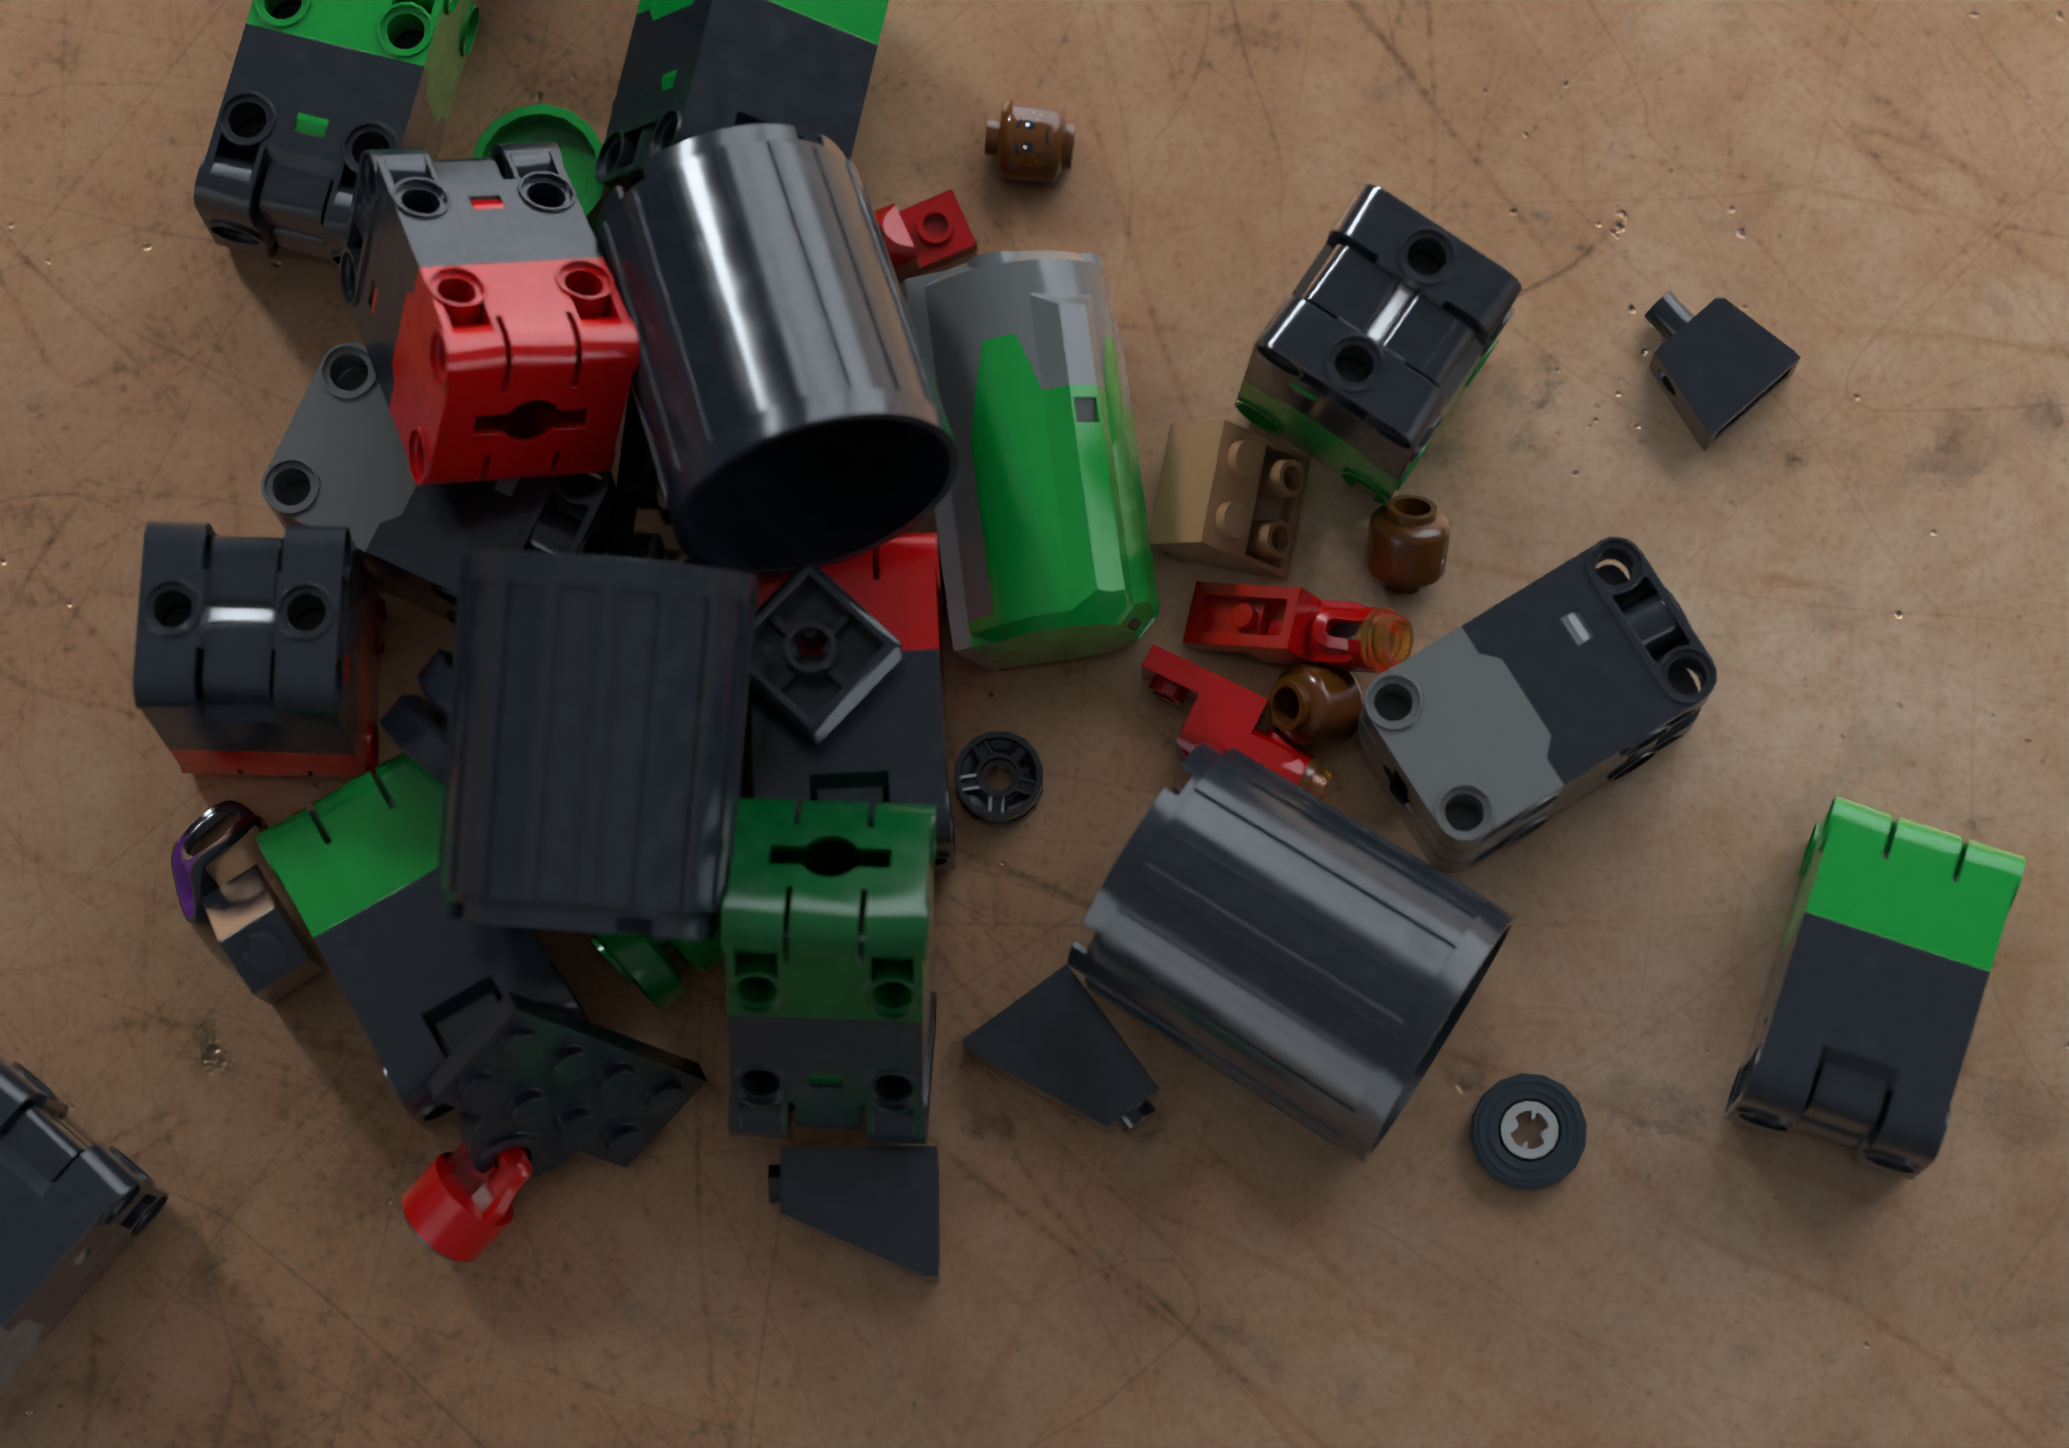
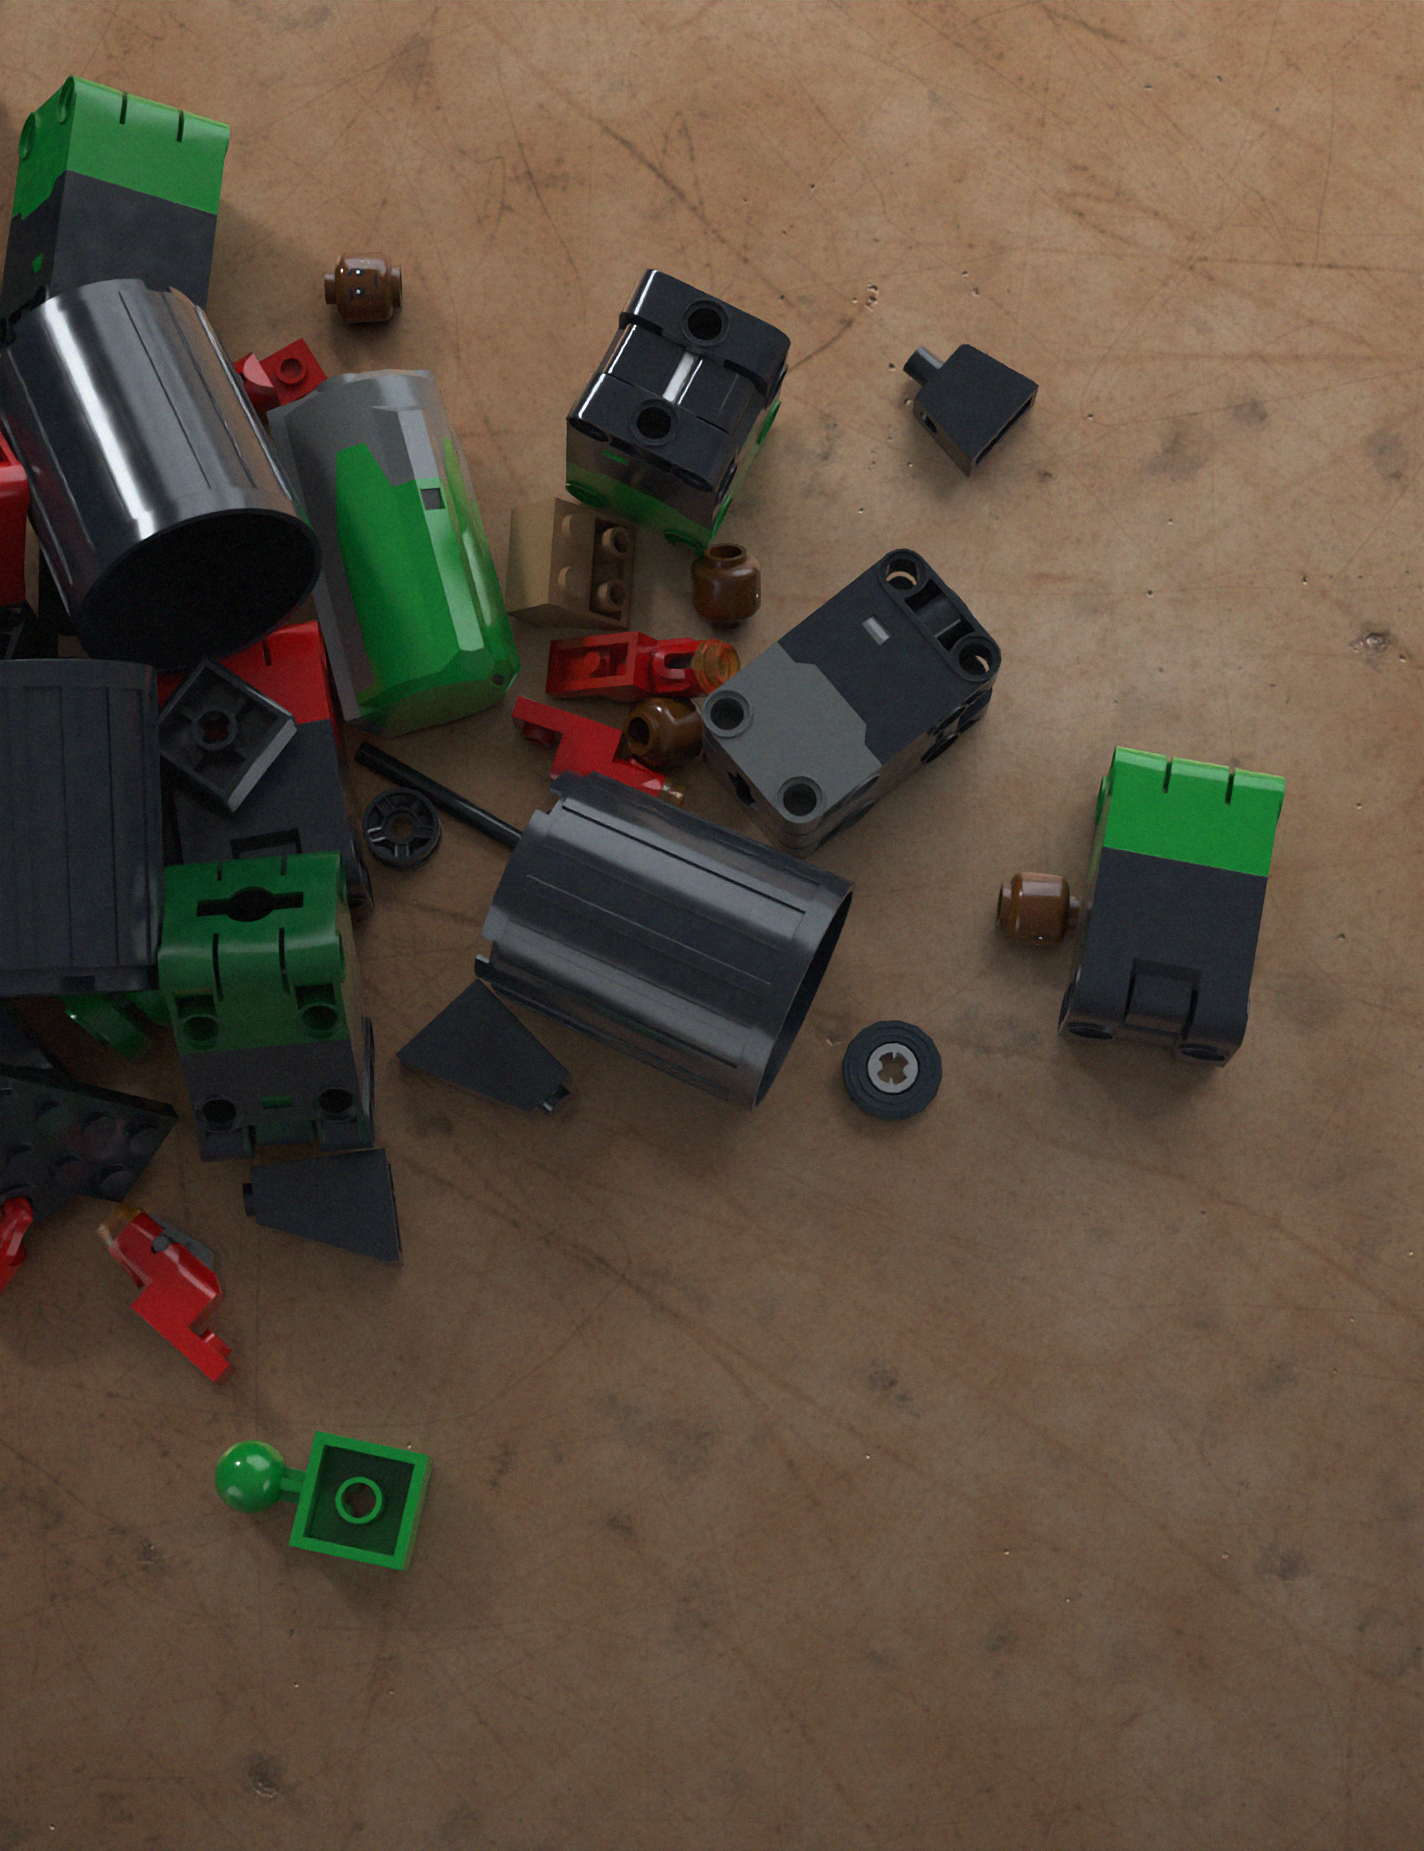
camera: 10 degrees left, 0 degrees up
none -> red plate [96,1201,237,1385]
none -> black bar [354,741,523,851]
none -> reddish brown head [996,871,1080,947]

